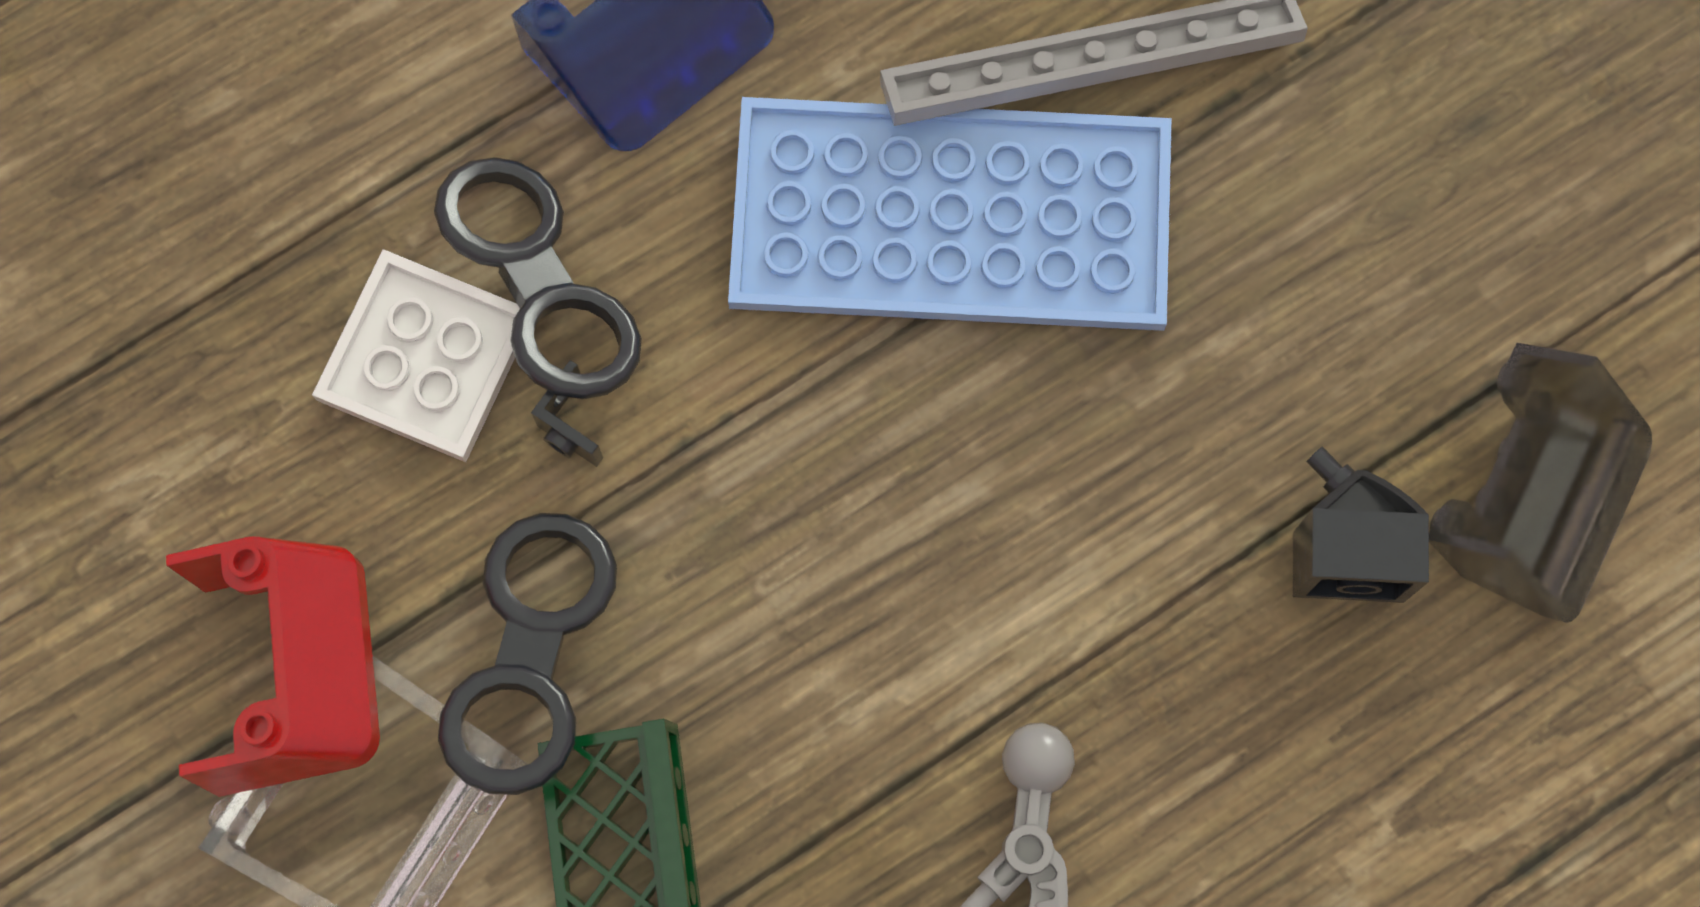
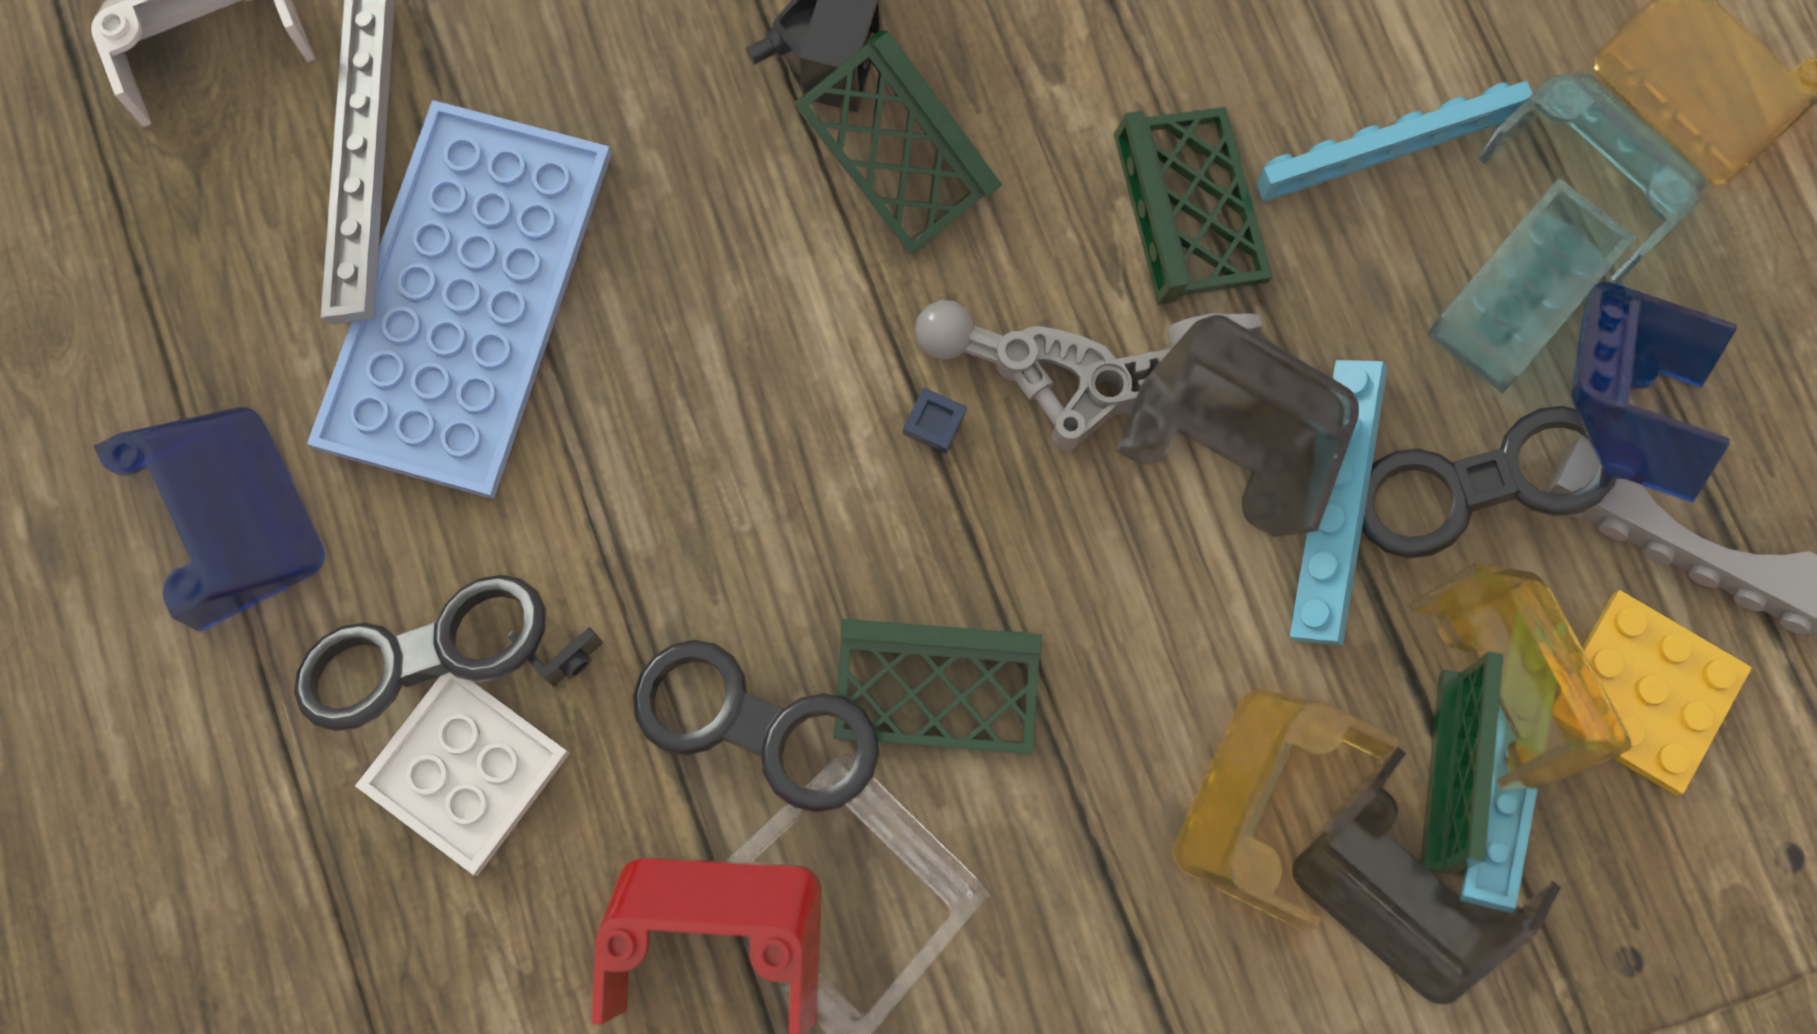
camera: 75 degrees left, 0 degrees up
none -> dark green fence [794,30,1002,254]
none -> dark blue plate [903,387,967,454]

